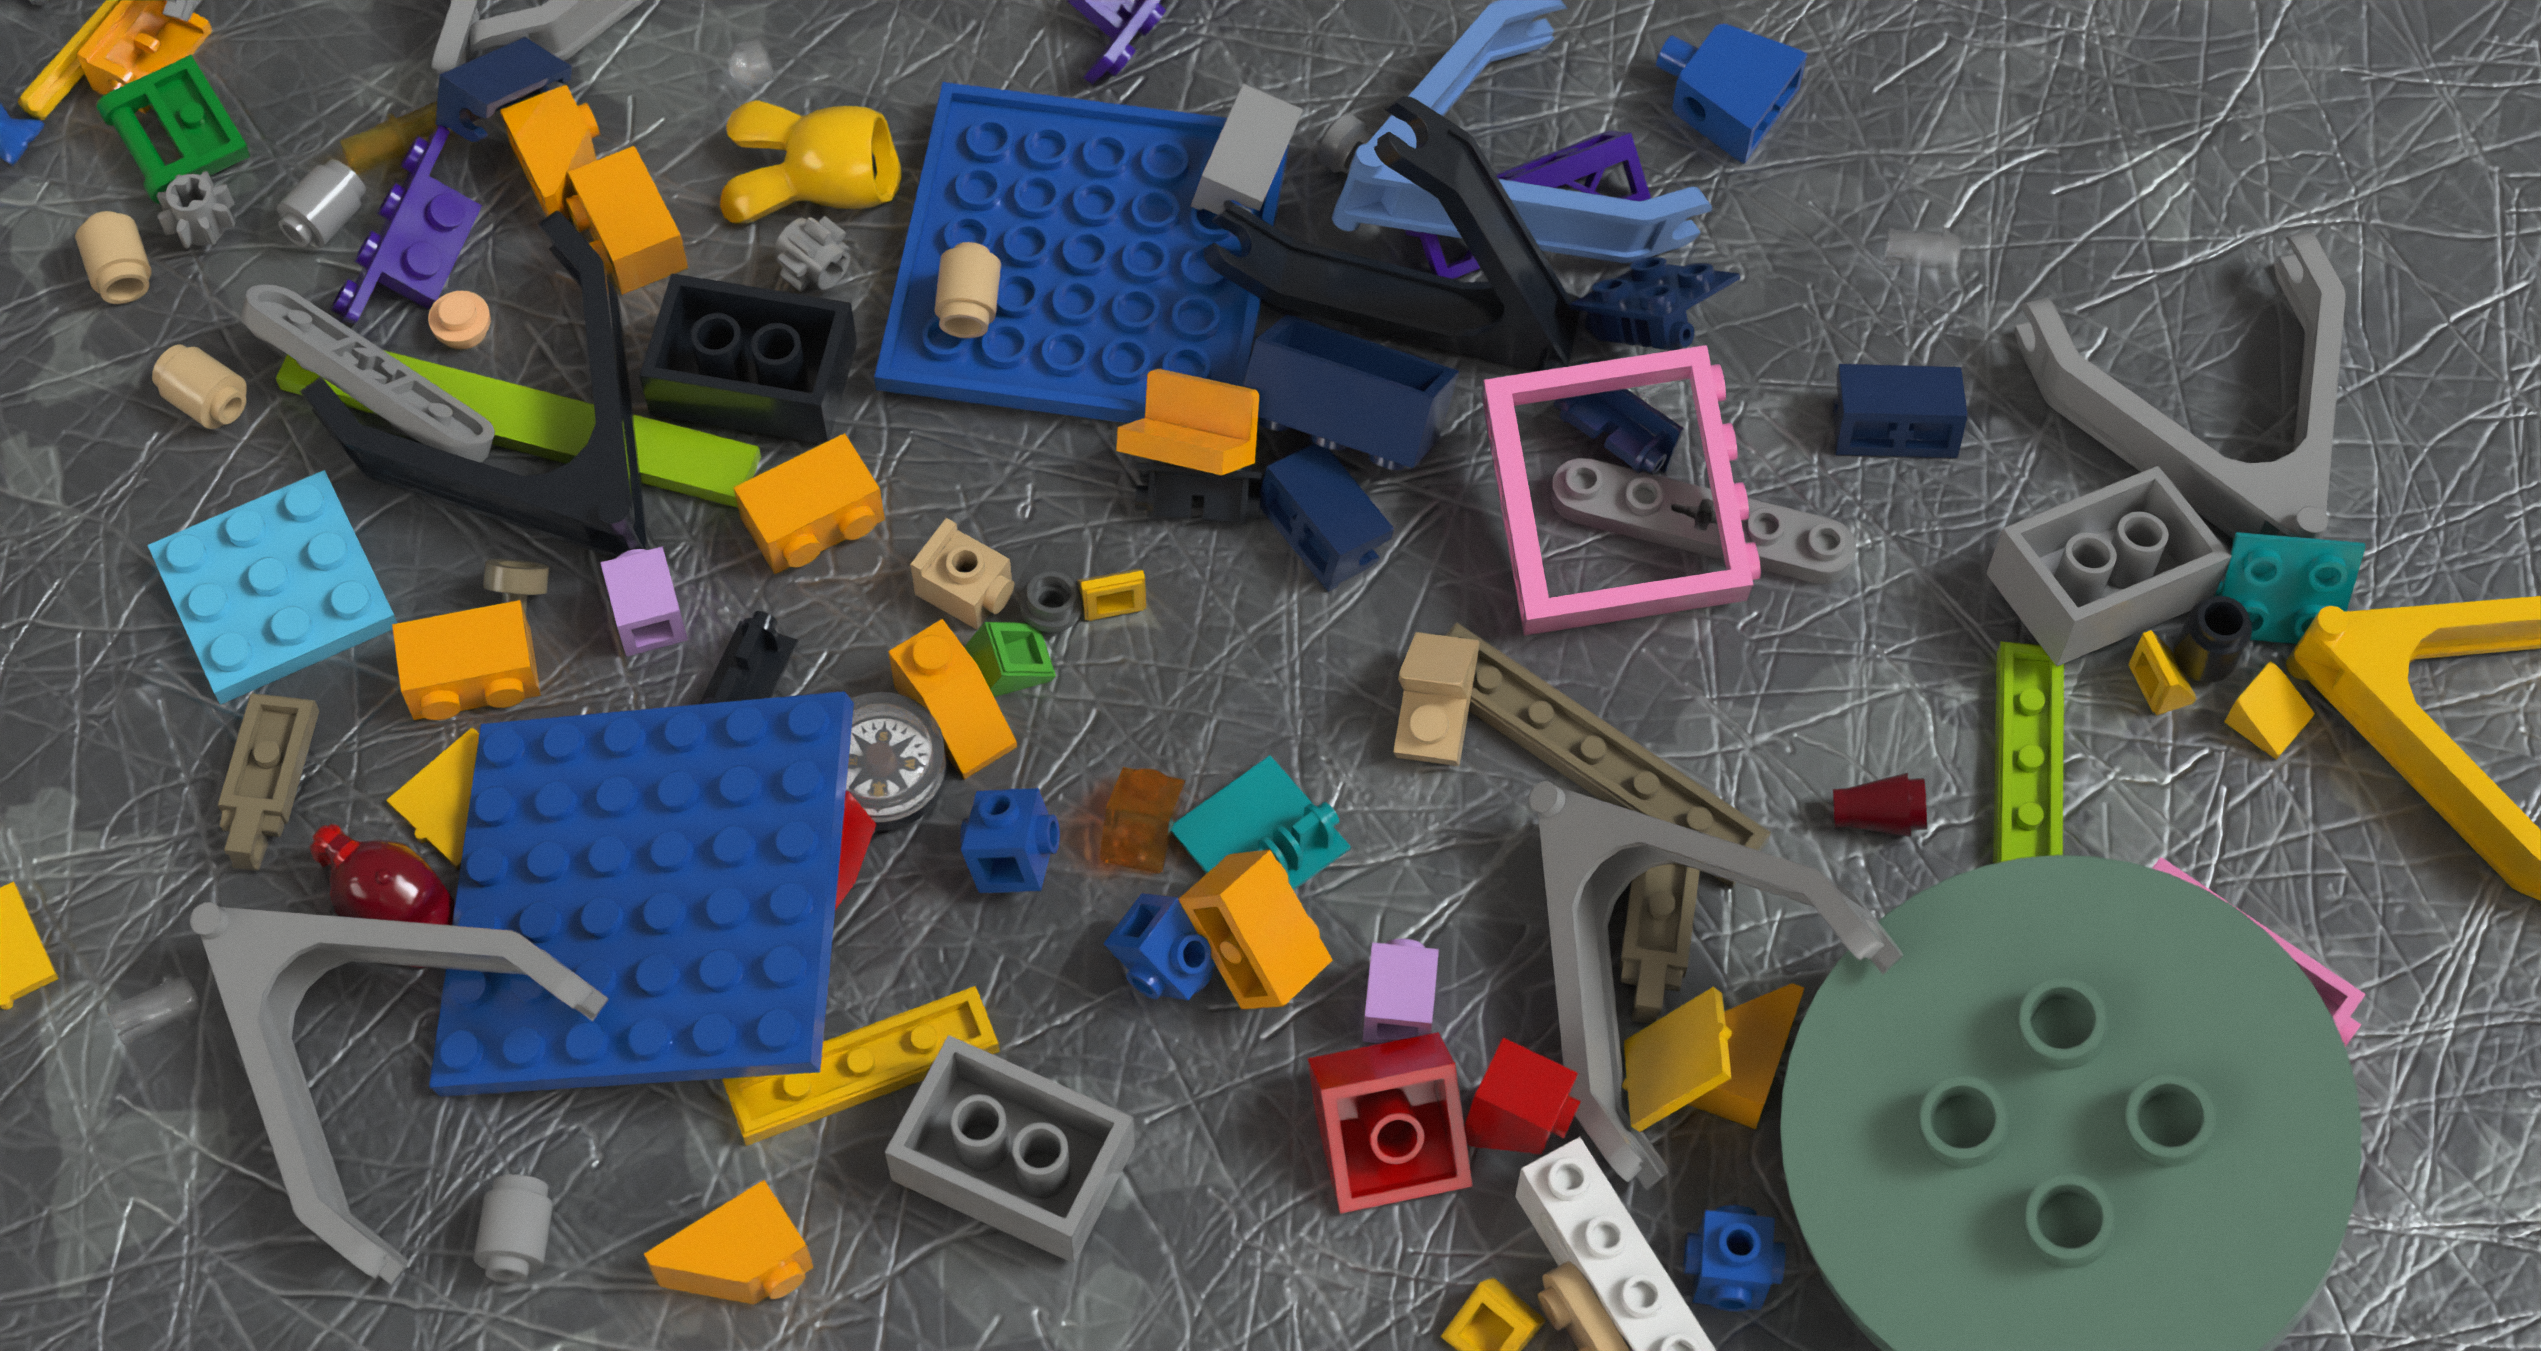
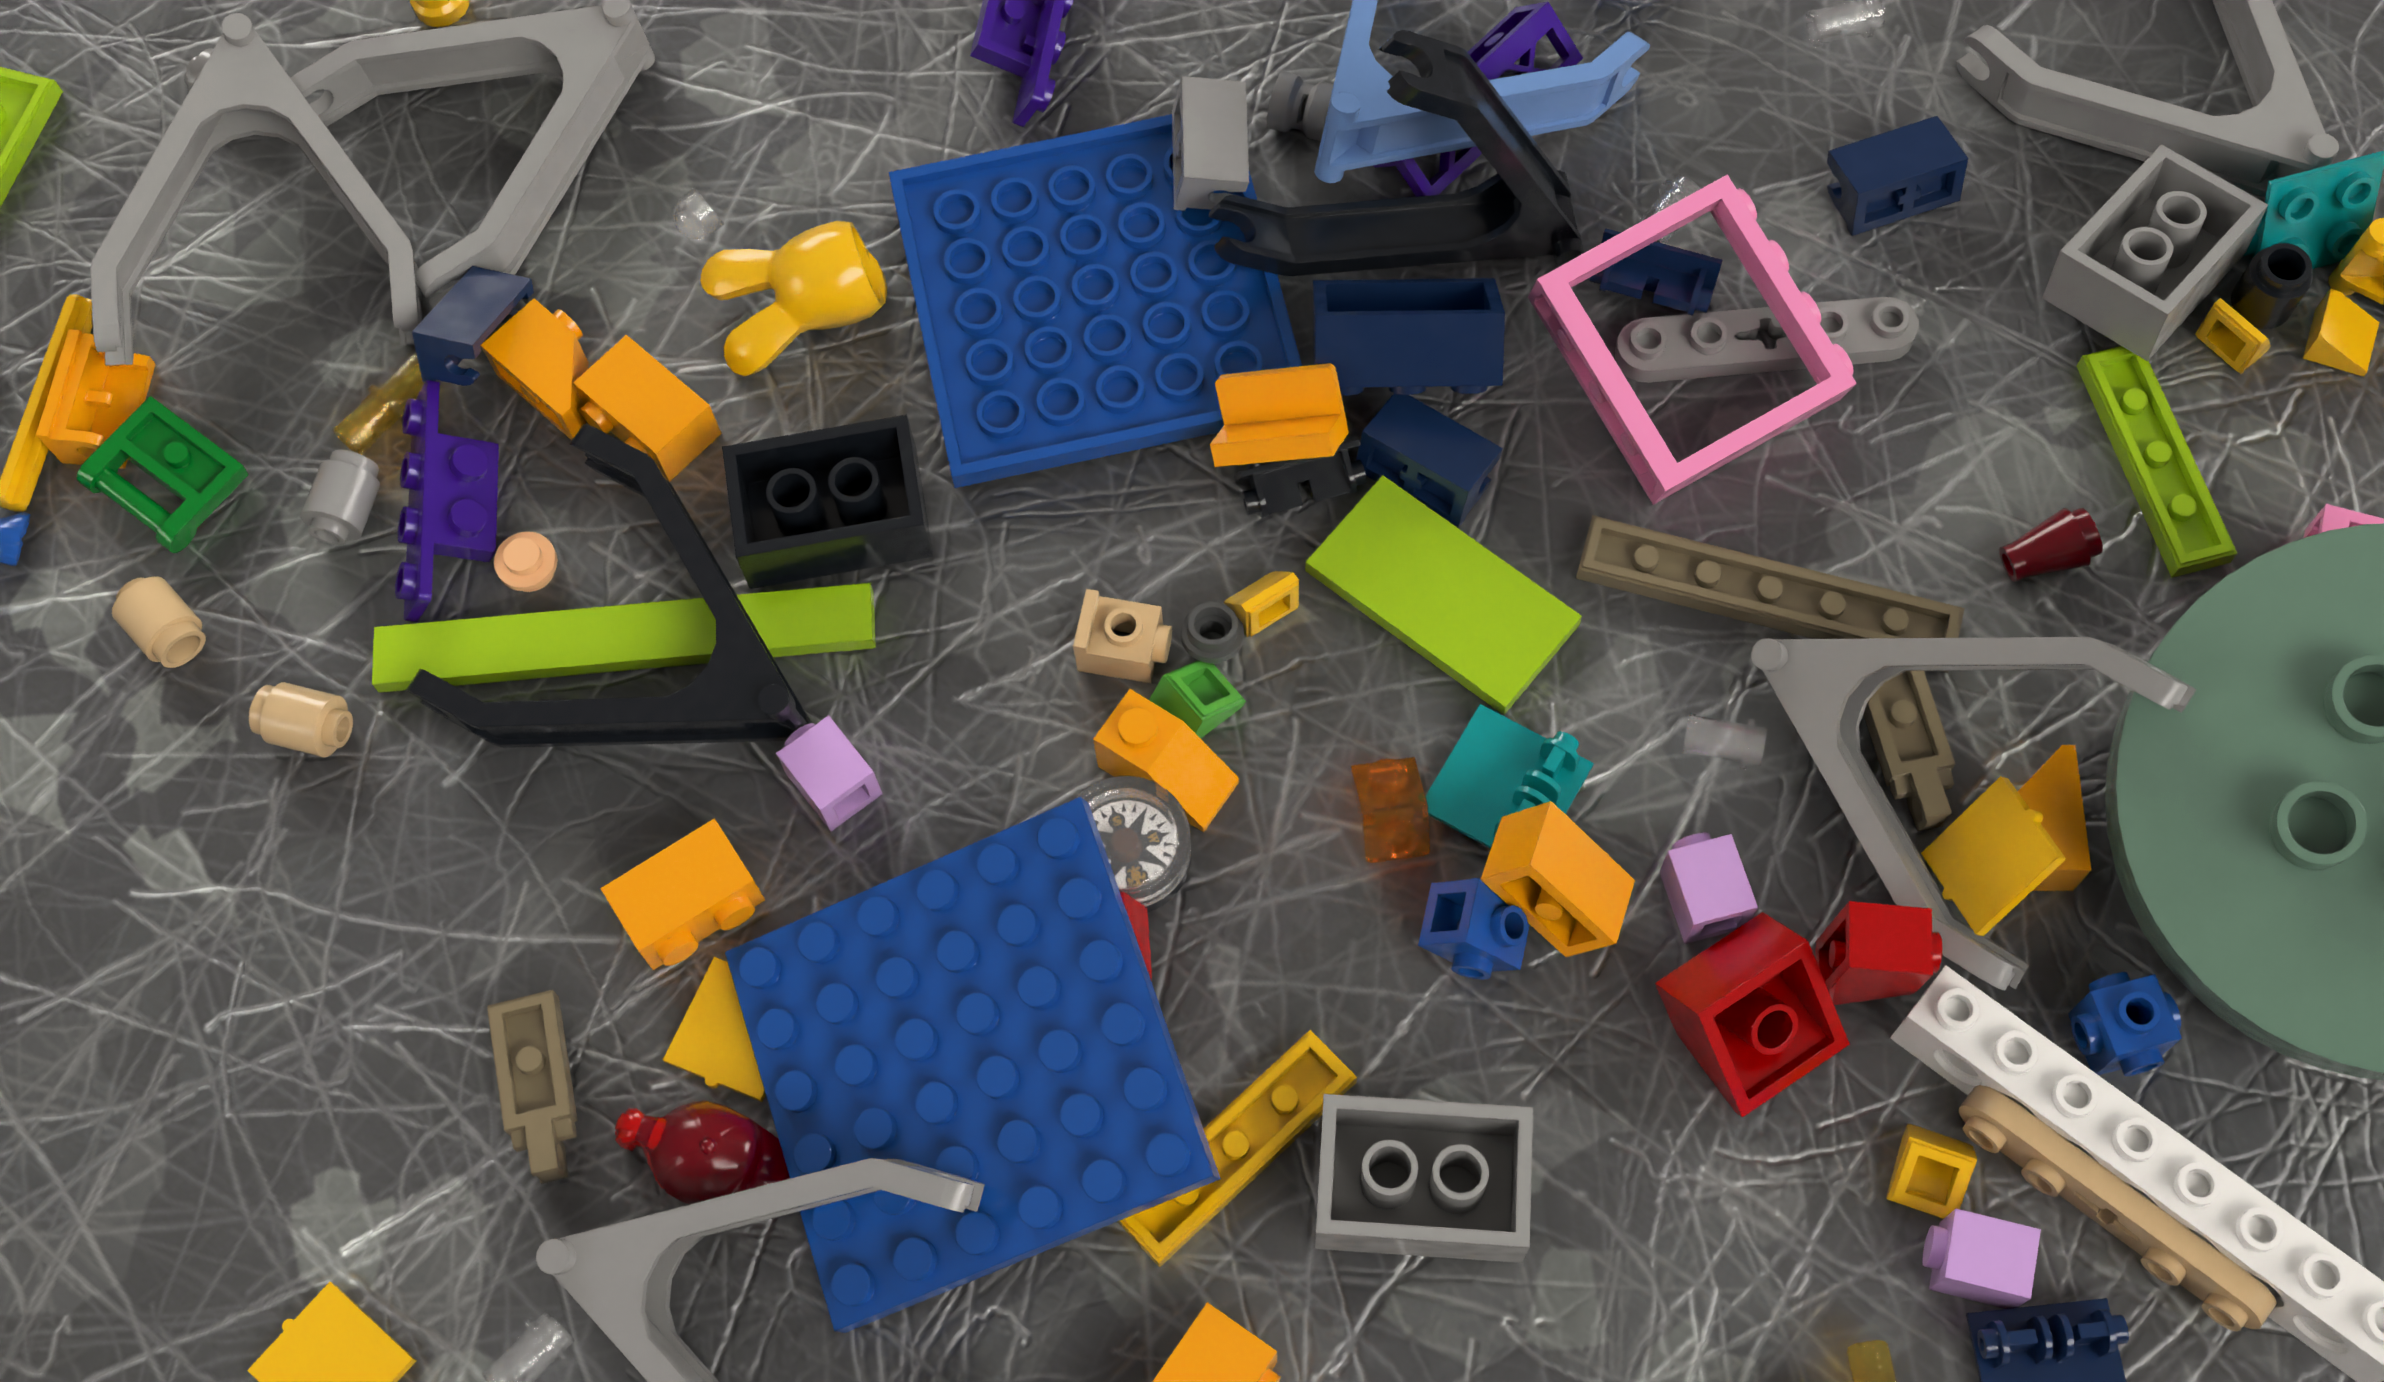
camera: 15 degrees left, 5 degrees up
medium azure plate [148,470,397,705] -> none
light grey gear [157,171,235,248] -> none
light grey piece [240,284,495,462] -> none
dark tan tile [483,559,549,615] -> none
black hinge [699,611,799,704] -> none
light orange brick [733,433,885,575] -> none
light grey gear [775,216,850,292] -> none
tan brick [934,242,1001,338] -> none
blue brick [960,788,1060,893] -> none
tan slope [1393,632,1480,766] -> none
dark blue hinge [1569,257,1740,351] -> none
none -> lime tile [1305,475,1582,715]
none -> clear pin [1683,713,1767,770]

